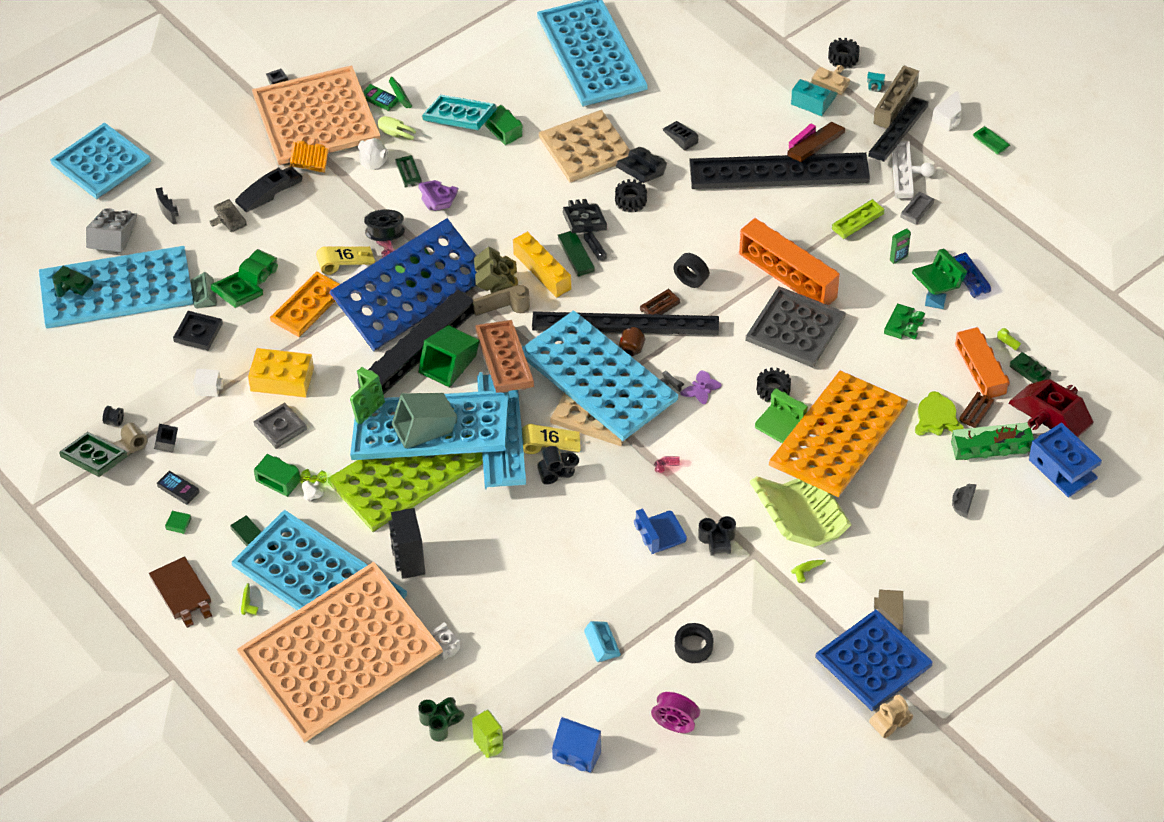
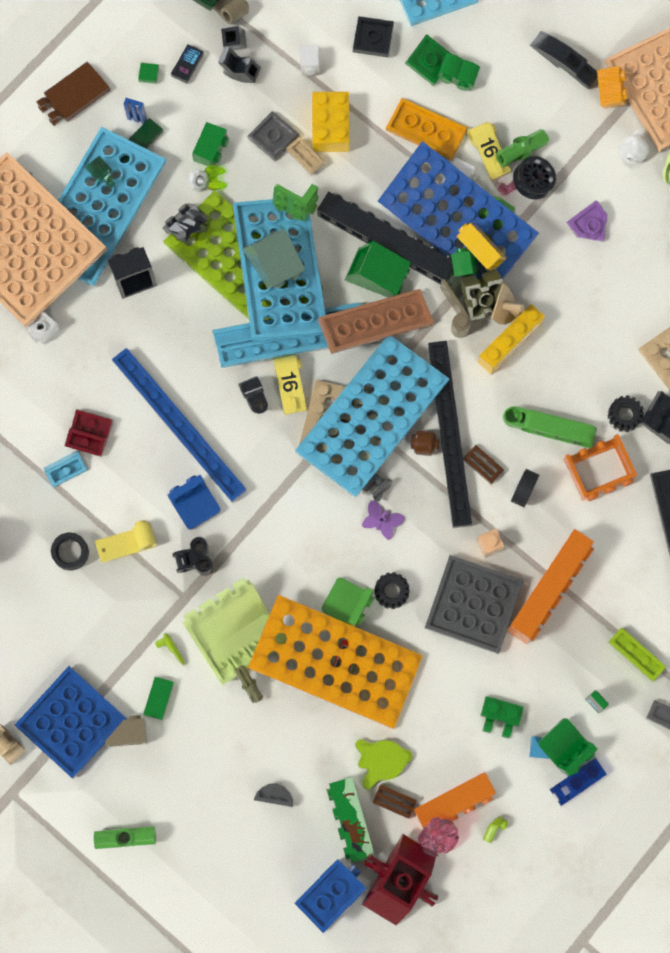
camera: 80 degrees right, 25 degrees up
sand green slope [191,272,217,309] -> none
clear smoke plate [209,199,247,233] -> none
lime bar [241,583,259,615] -> none
dark green tile [395,155,422,188] -> none
dark green tile [558,231,595,277] -> none
black piece [562,199,607,234] -> none
black axle [584,232,607,261] -> none
clear pink arm [654,456,680,473] -> none
dark green plate [1009,352,1051,383] -> none
none -> dark red slope [65,409,114,457]
none -> clear green plate [85,156,116,188]
none -> bright green piece [93,826,156,849]
none -> light yellow door [95,520,157,563]
none -> blue plate [112,348,247,503]
none -> blue tile [123,98,147,124]
none -> green tile [143,677,174,721]
none -> black plate [162,203,208,242]
none -> black brick [218,47,261,83]
none -> olive axle [235,665,263,703]
none -> tan plate [286,136,325,175]
none -> clear pink plate [417,817,459,857]
none -> green piece [451,248,480,278]
none -> yellow brick [457,223,507,271]
none -> light nougat brick [477,529,504,558]
none -> tan shield [491,283,524,325]
none -> bright green piece [496,129,549,167]
none -> bright green piece [503,406,597,448]
none -> orange window [563,434,637,501]

